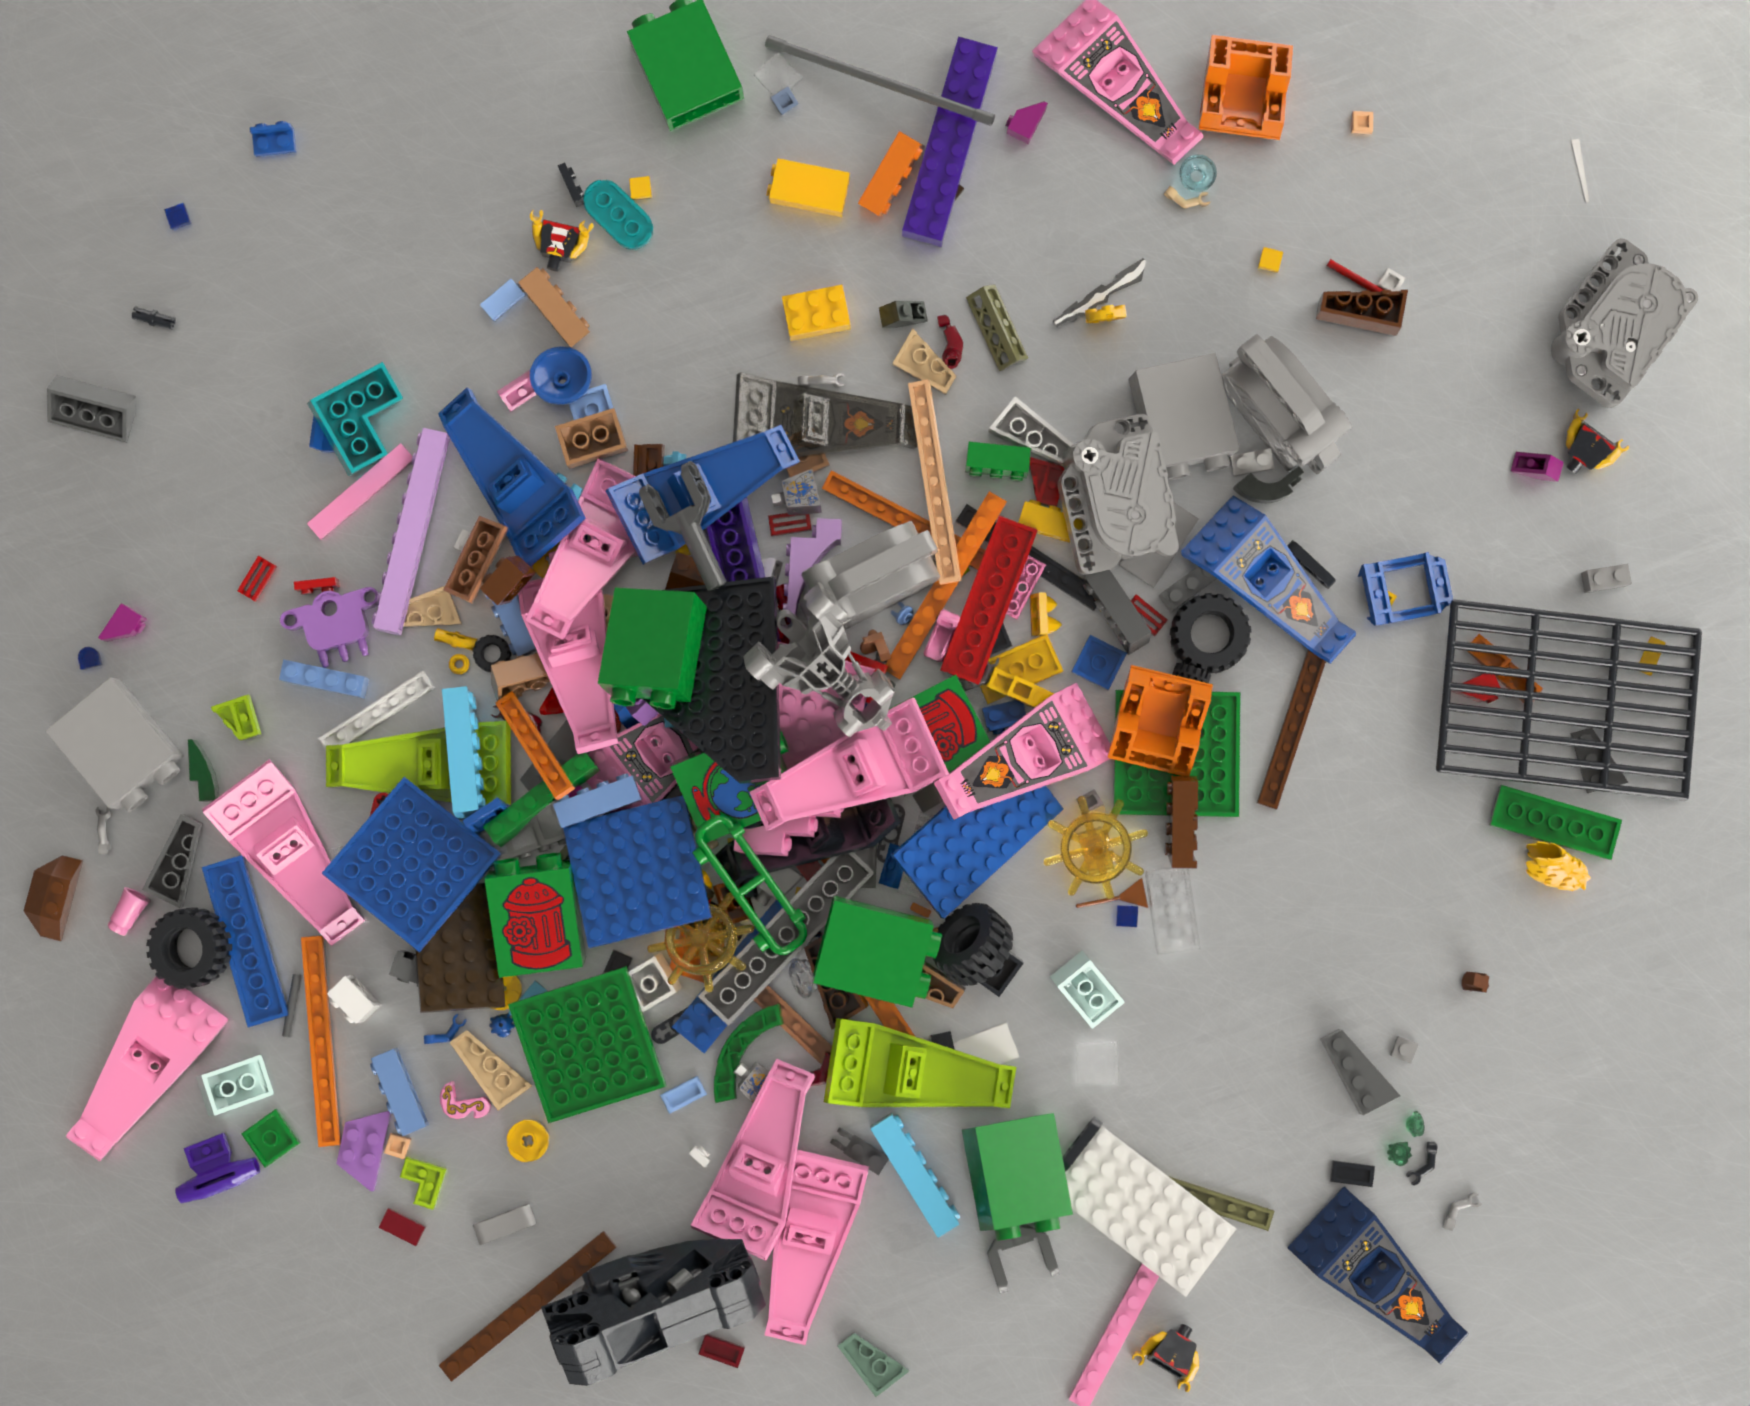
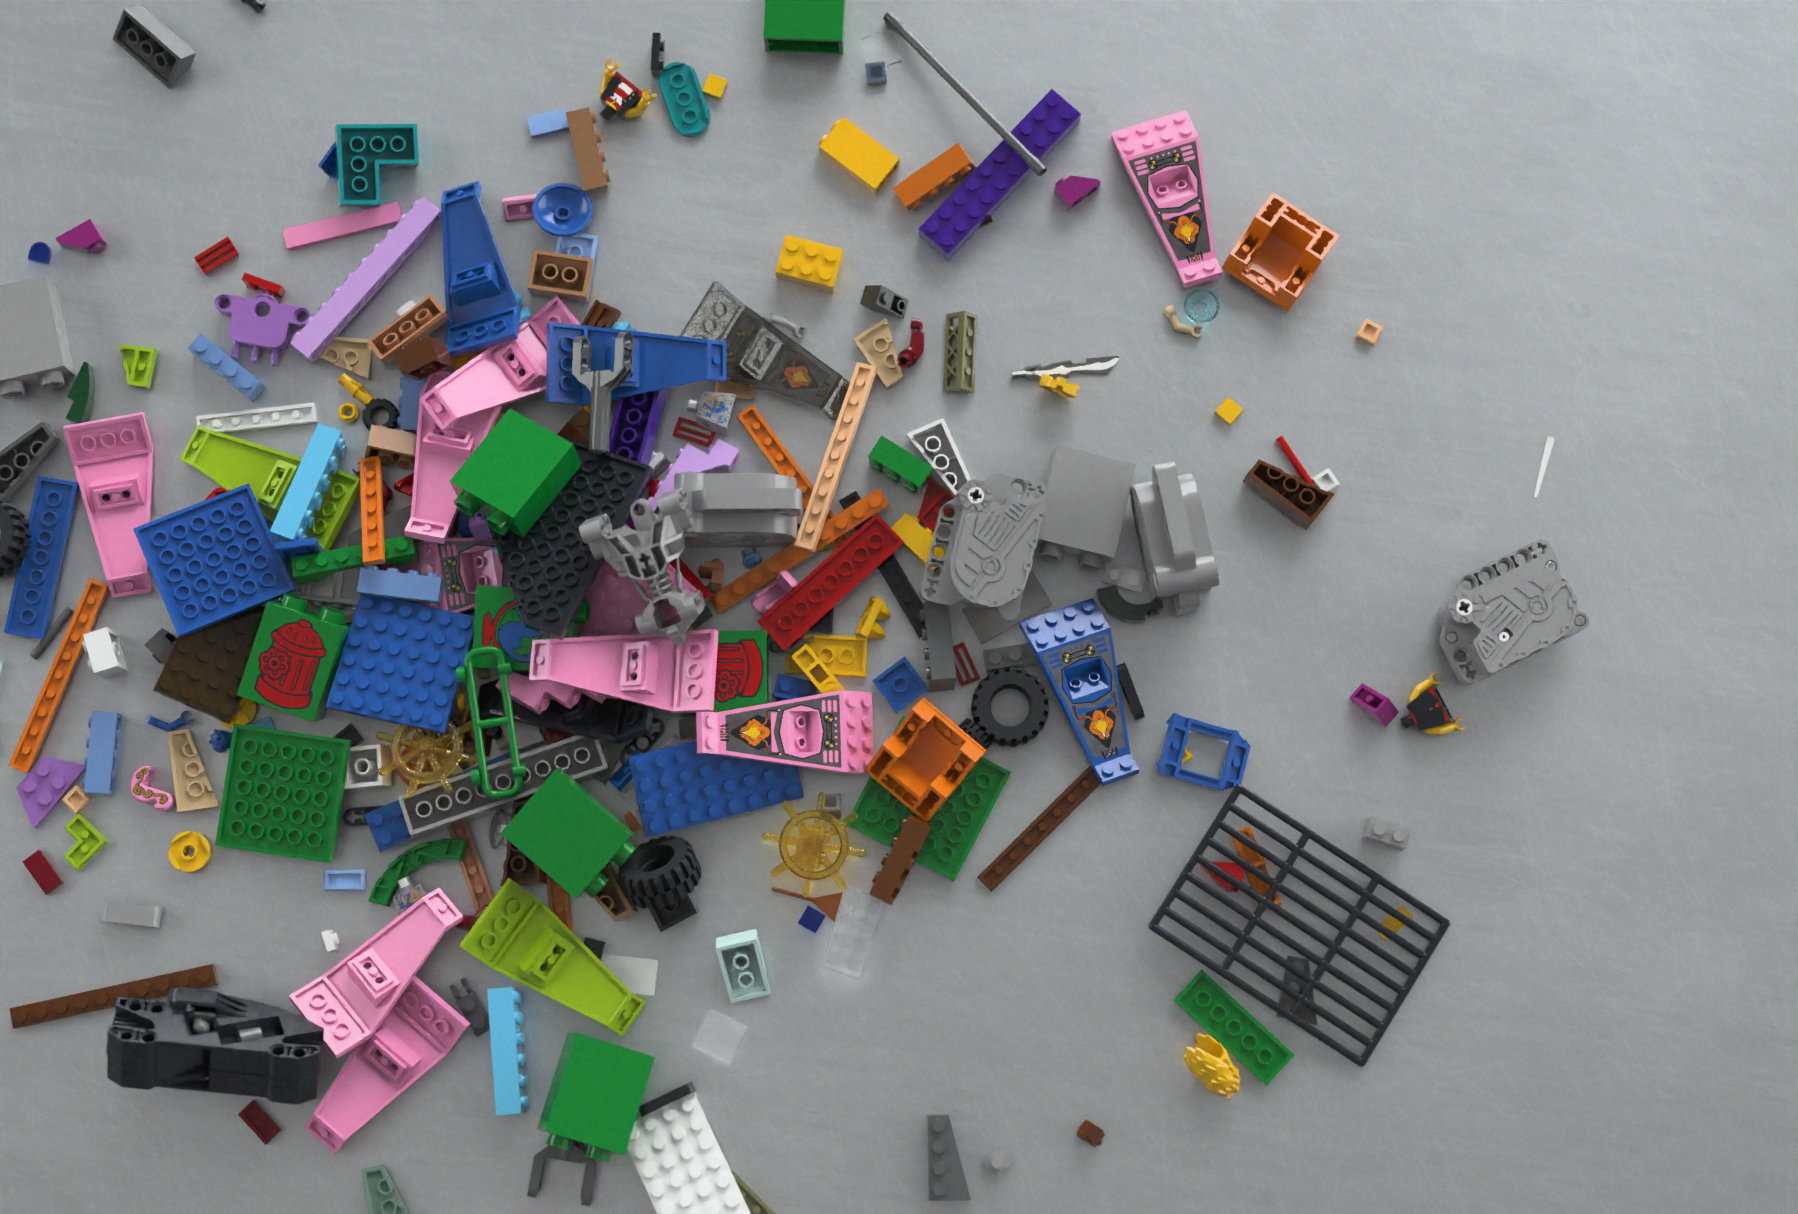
camera: 25 degrees right, 5 degrees down
bright pink tile [1006,555,1046,619] -> none

